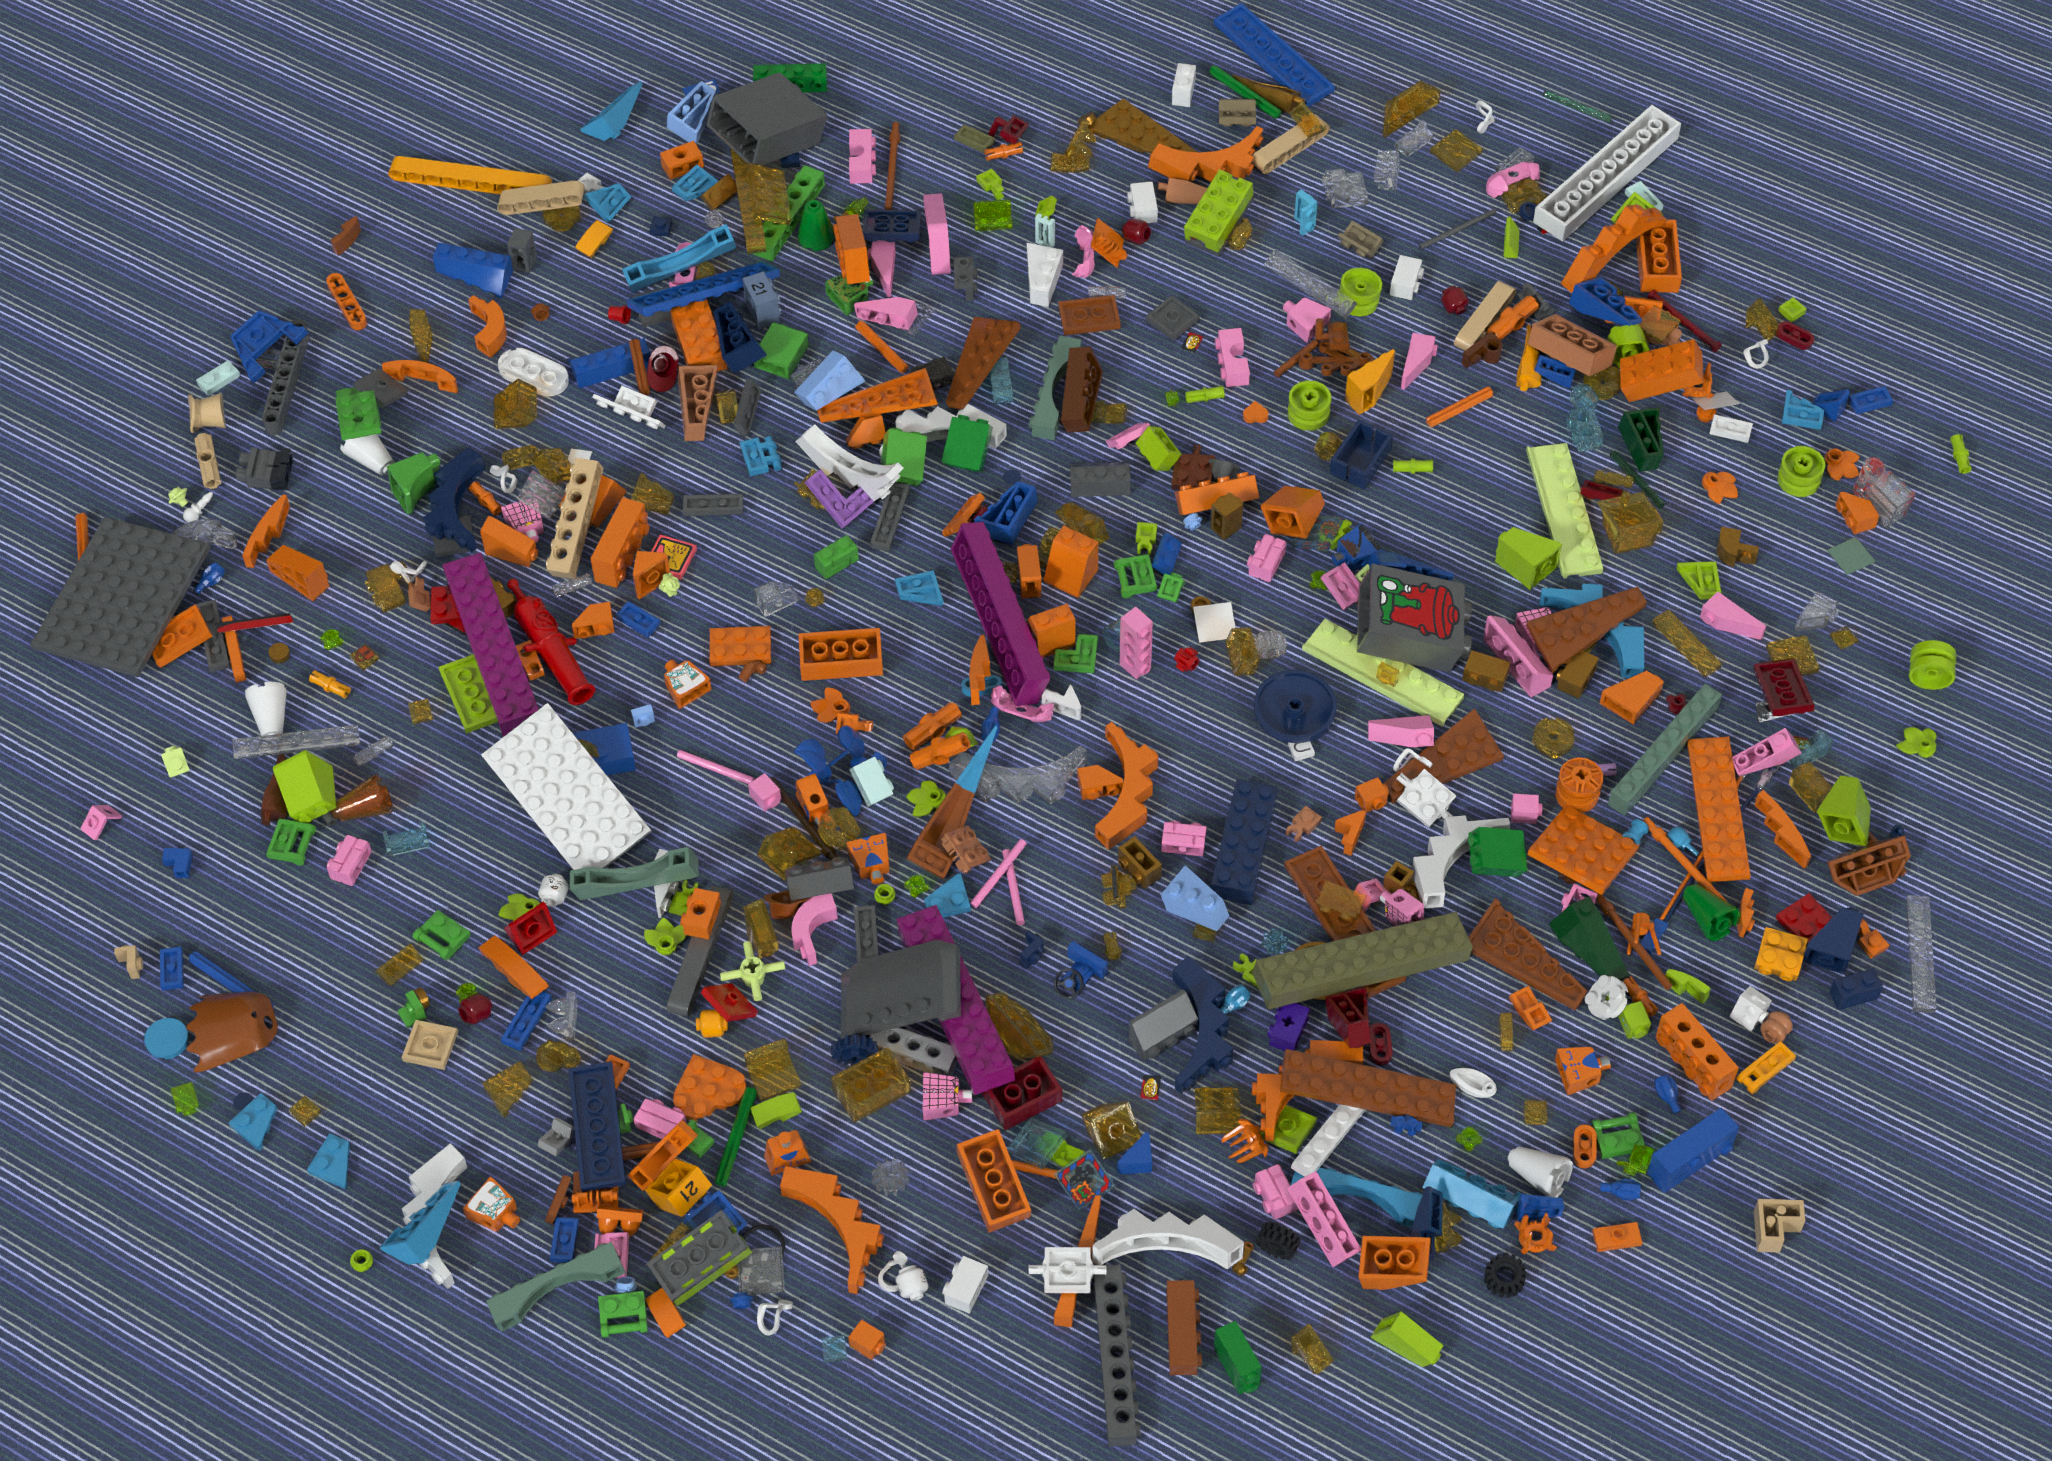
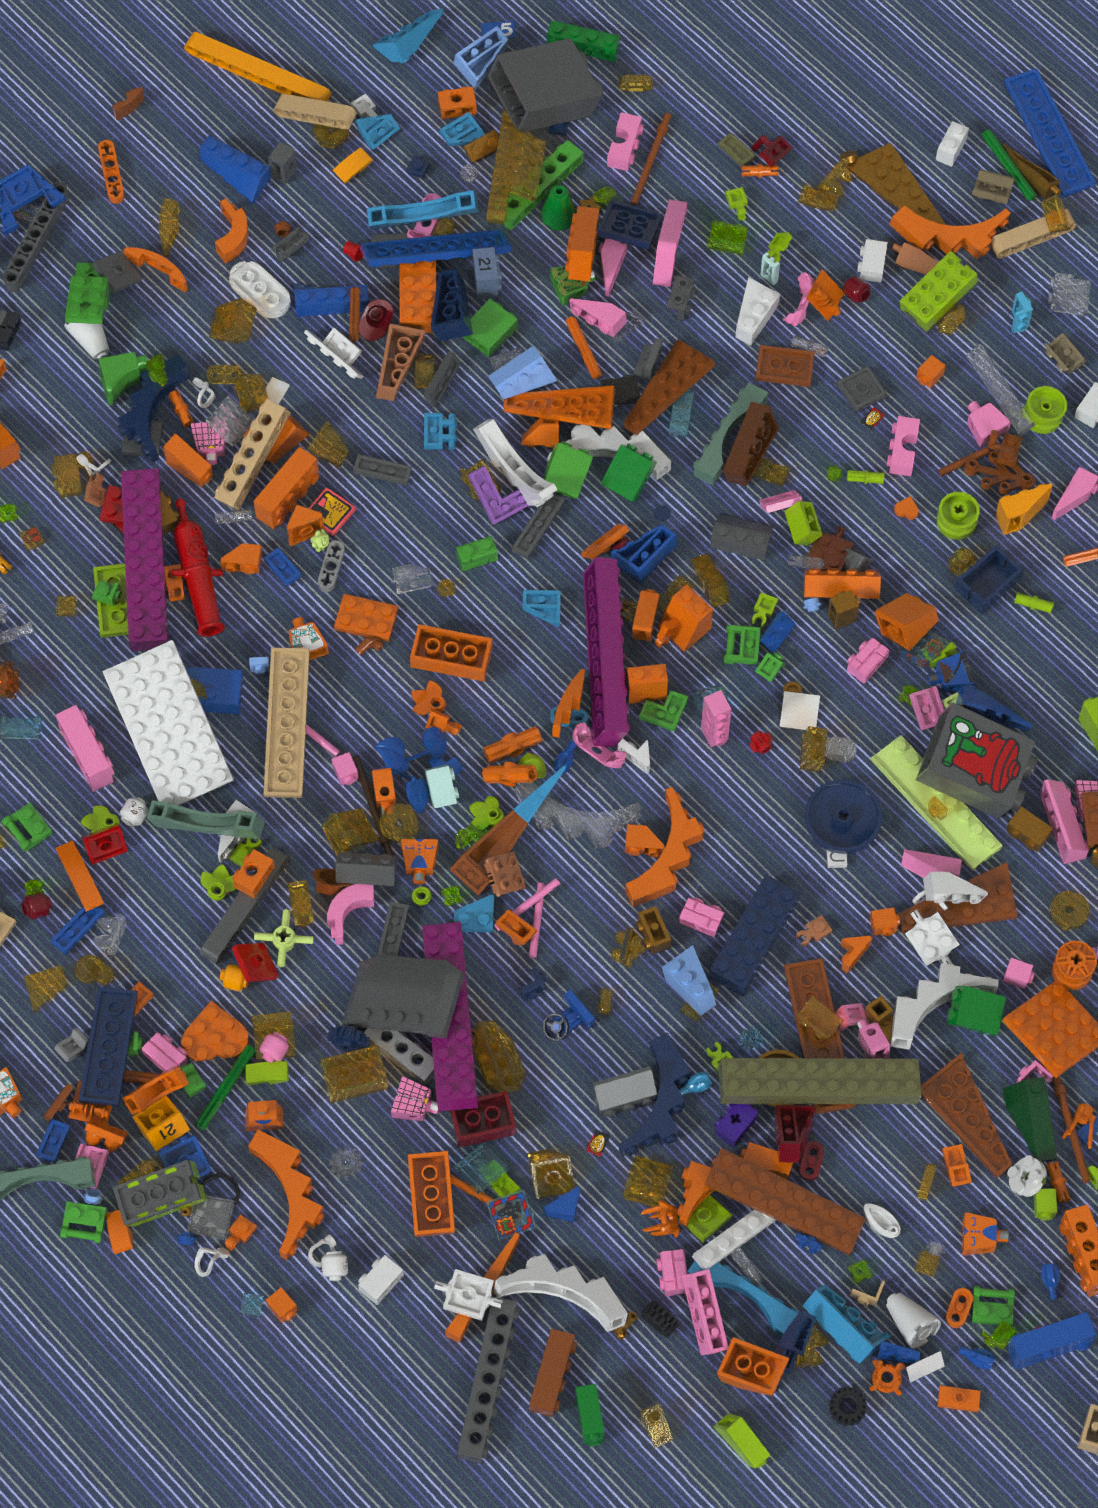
camera: 15 degrees right, 10 degrees up
none -> bright pink brick [56,705,115,792]
none -> bright green bracket [92,580,122,607]
none -> clear neon green bracket [146,353,168,387]
none -> orange plate [225,1214,257,1252]
none -> bright pink head [259,1032,289,1063]
none -> tan plate [264,648,310,798]
none -> dark grey hinge [271,226,309,262]
none -> light grey beam [318,540,345,593]
none -> clear neon green bracket [455,823,485,850]
none -> orange slope [495,909,537,945]
none -> clear yellow beam [619,75,653,91]
none -> dark grey bracket [633,338,663,381]
none -> orange plate [654,617,680,649]
none -> clear axle [731,1248,763,1285]
none -> clear axle [788,555,824,570]
none -> tan bracket [850,1280,885,1307]
none -> white sticker [906,1351,945,1383]
none -> orange brick [916,355,946,389]
none -> white slope [923,871,988,904]
none -> clear plate [926,1240,946,1256]

